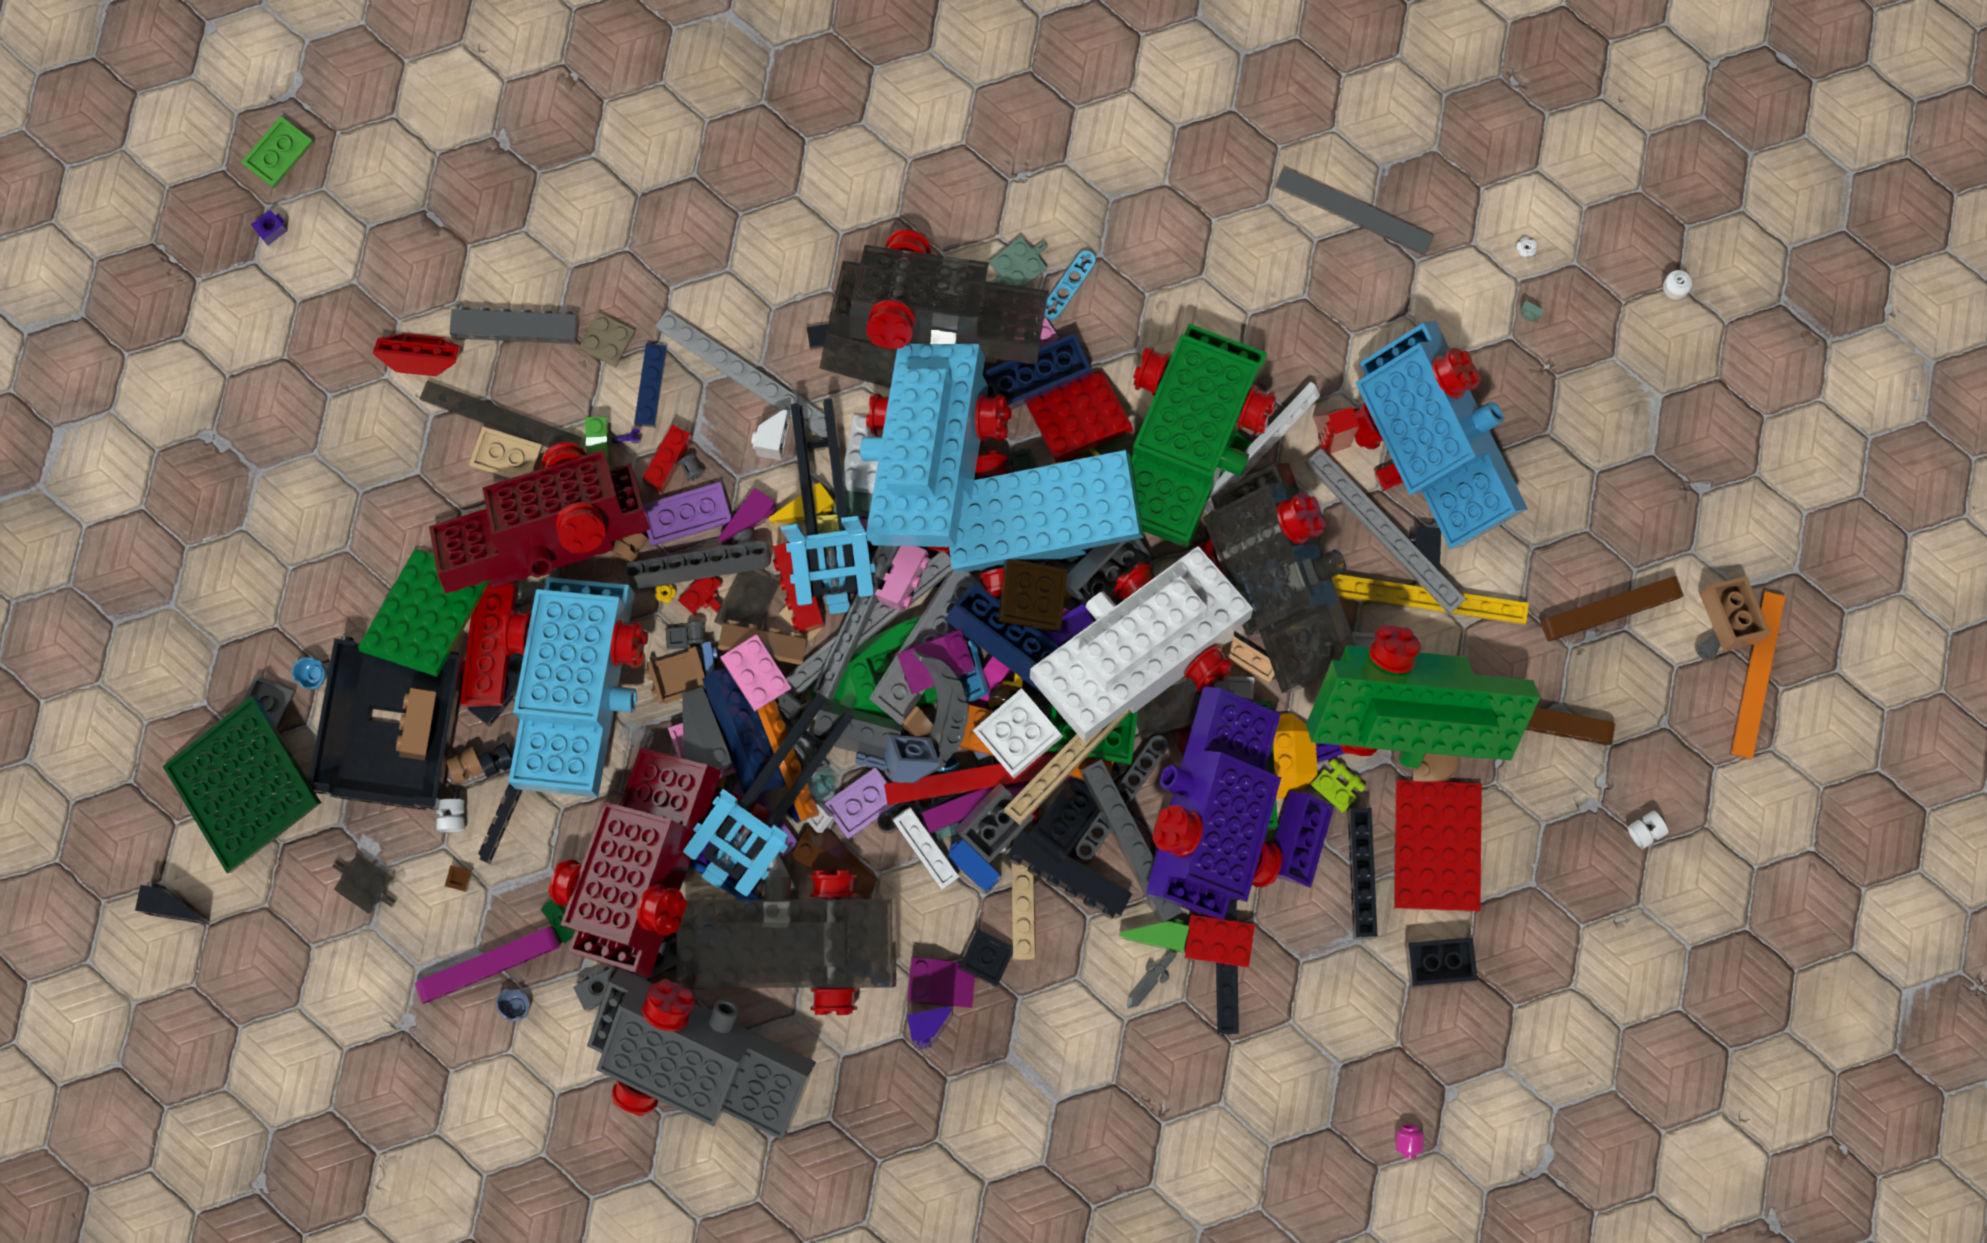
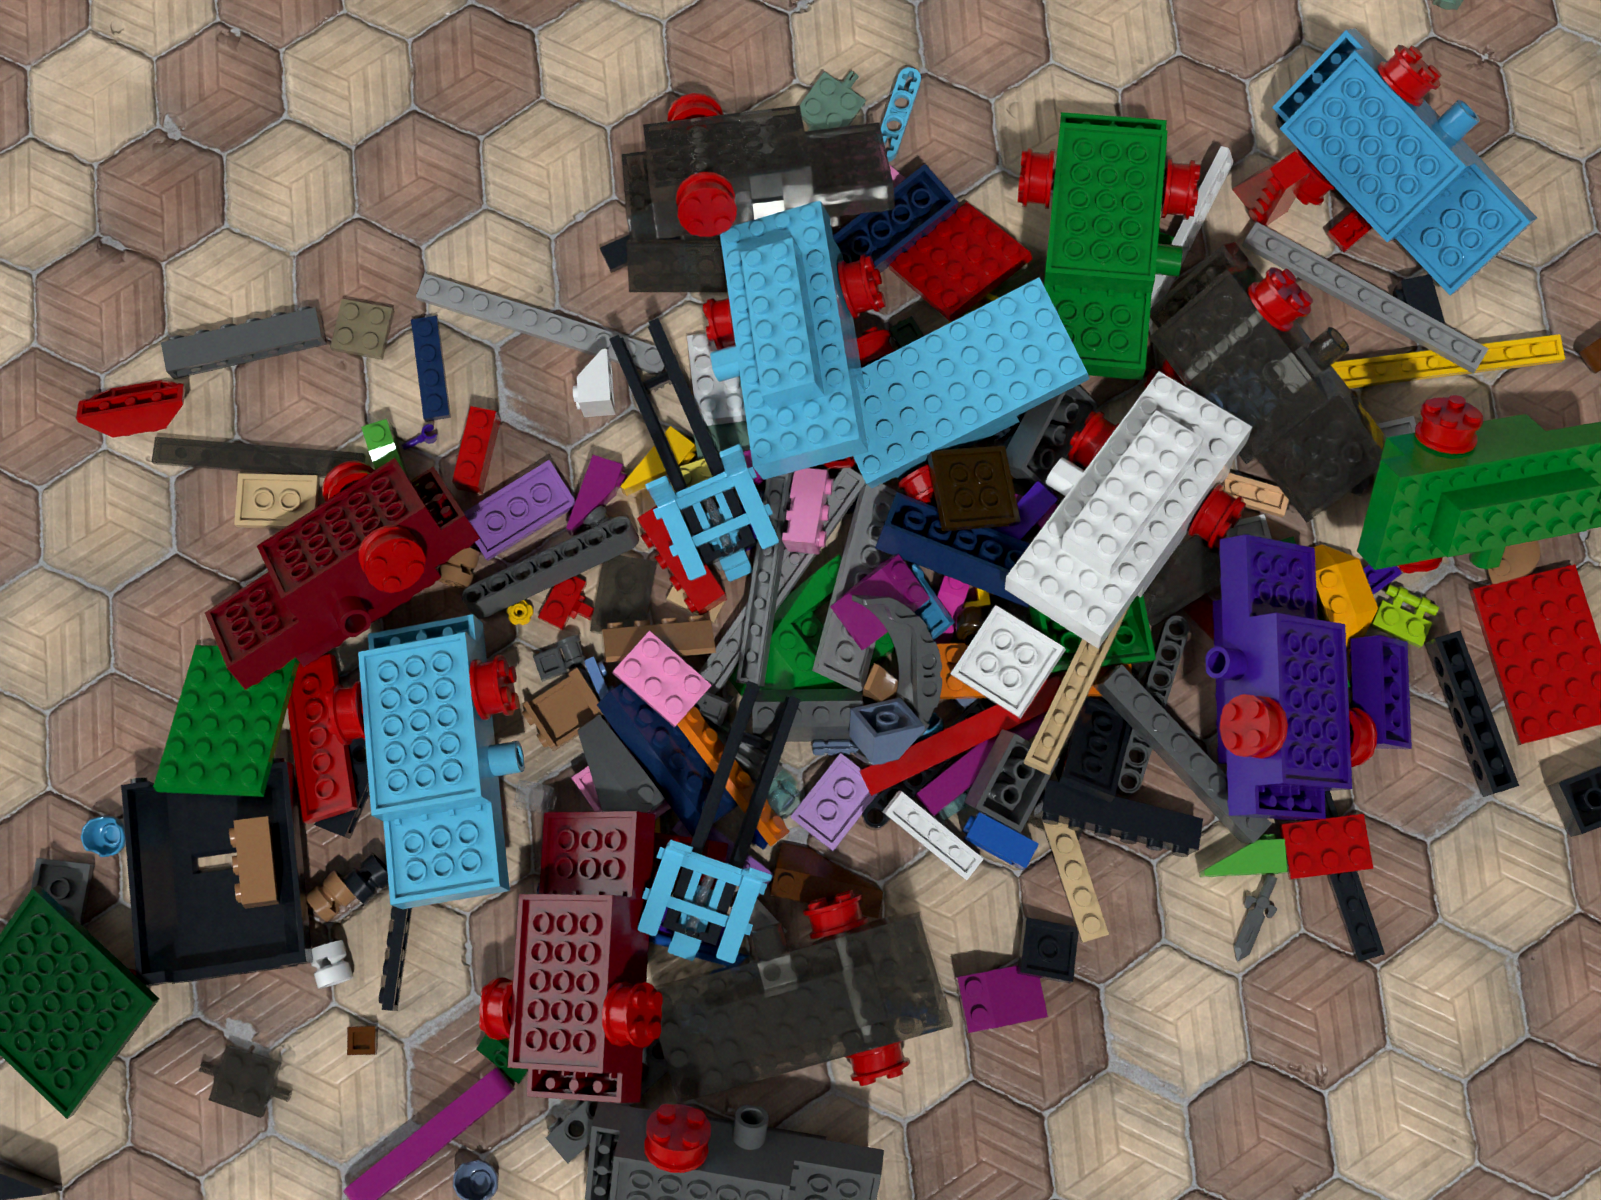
camera: 15 degrees left, 0 degrees up
dark grey bush [678,454,704,482] -> none
white plate [807,802,834,833] -> none
dark purple slope [907,1006,952,1050] -> none

